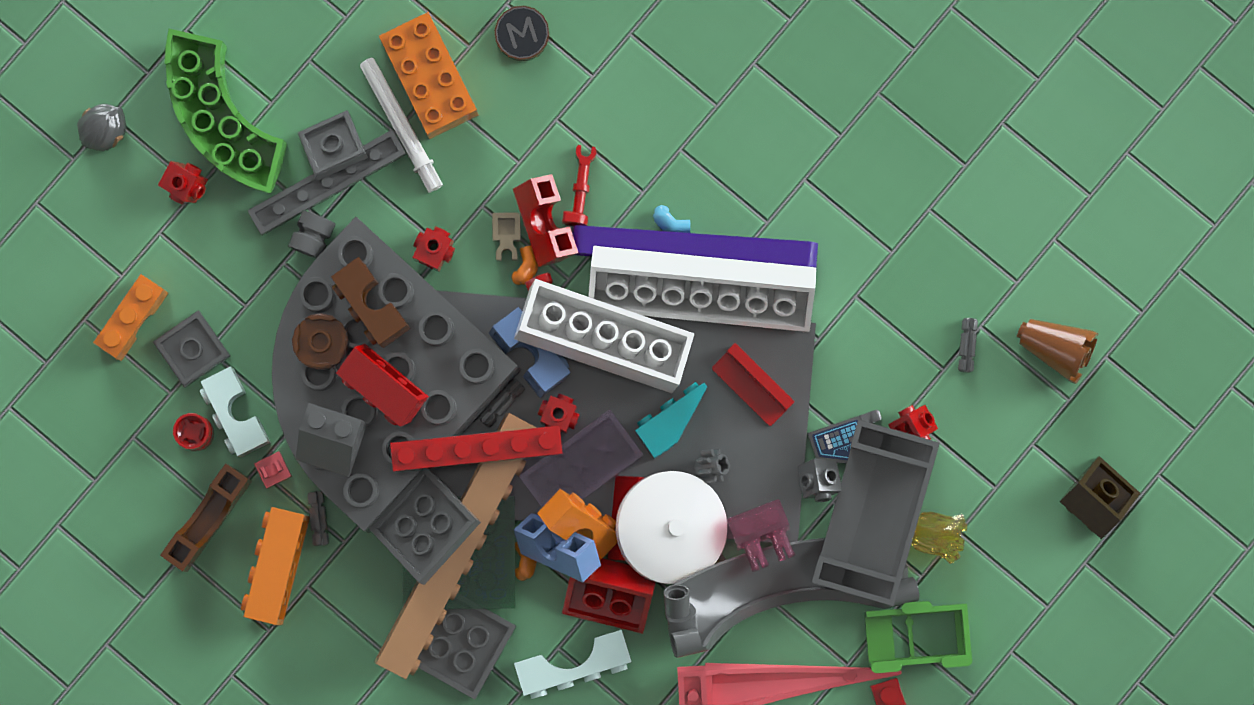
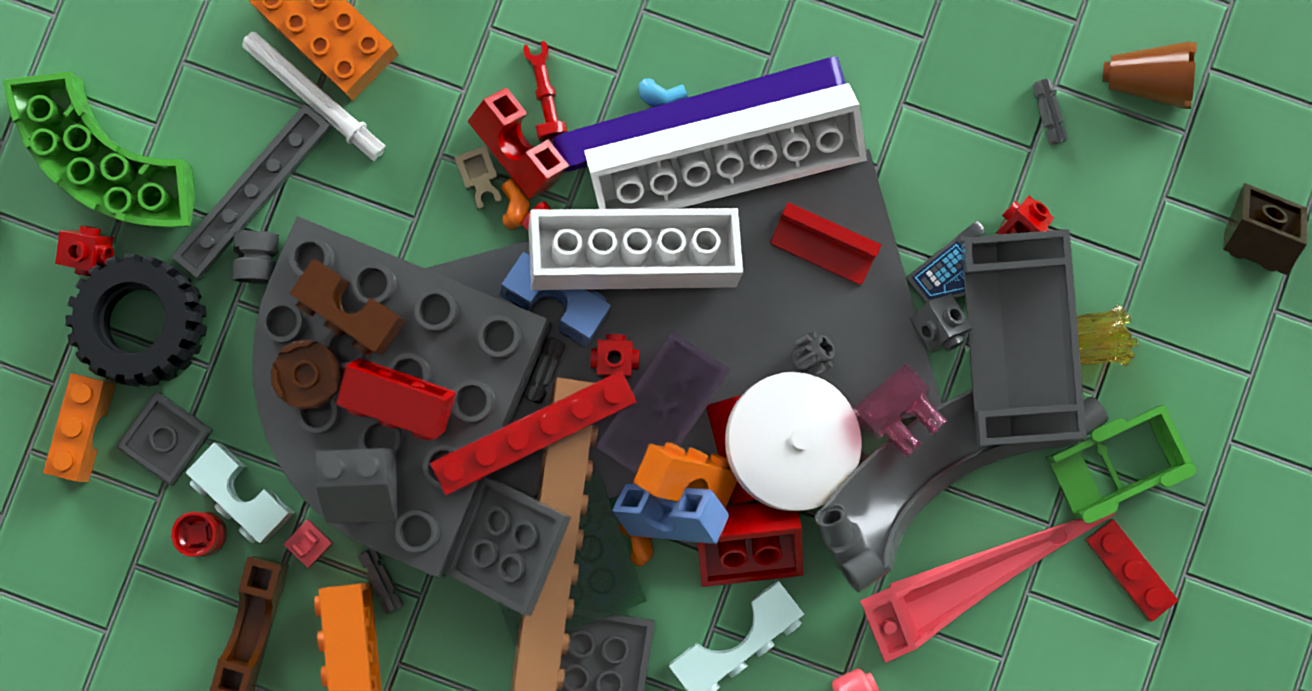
camera: 20 degrees left, 0 degrees up
dark grey tile [298,110,368,180] -> none
red brick [412,226,455,272] -> none
teal slope [635,382,707,459] -> none
none -> black tyre [66,254,207,387]

